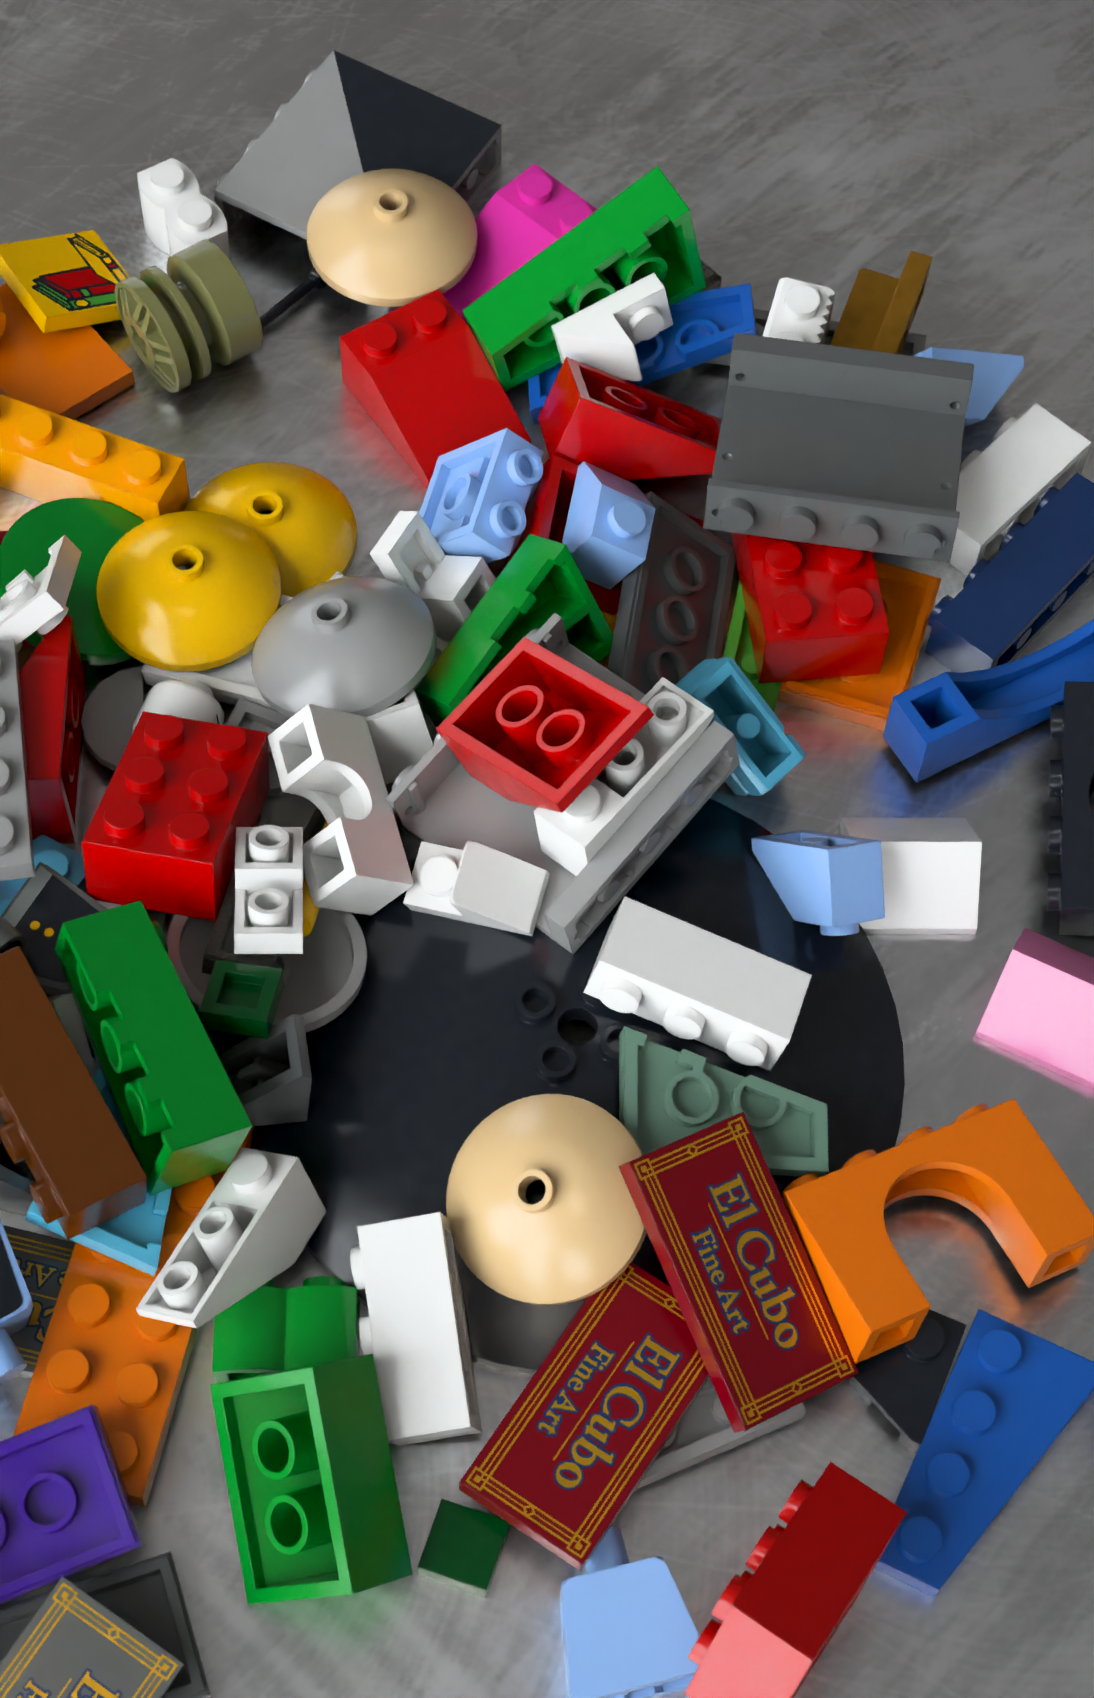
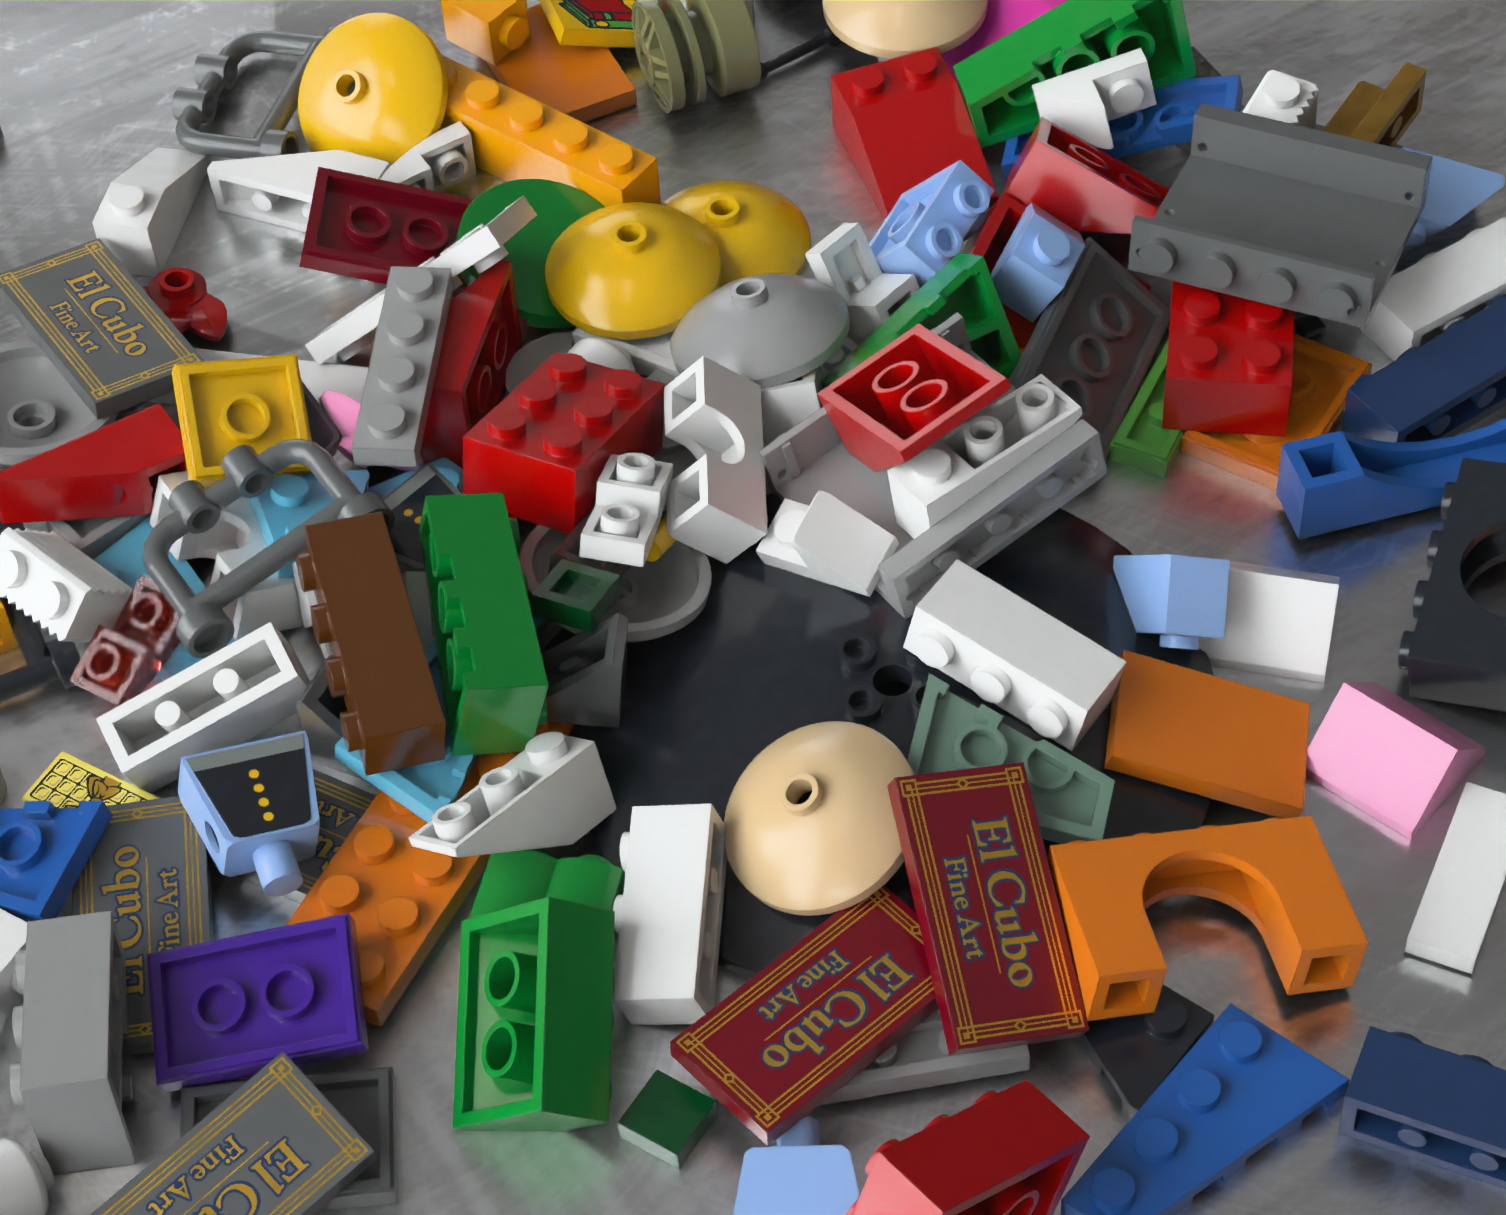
camera: 20 degrees right, 10 degrees down
medium azure brick [676,657,806,795] -> none
none -> orange tile [1104,650,1310,819]

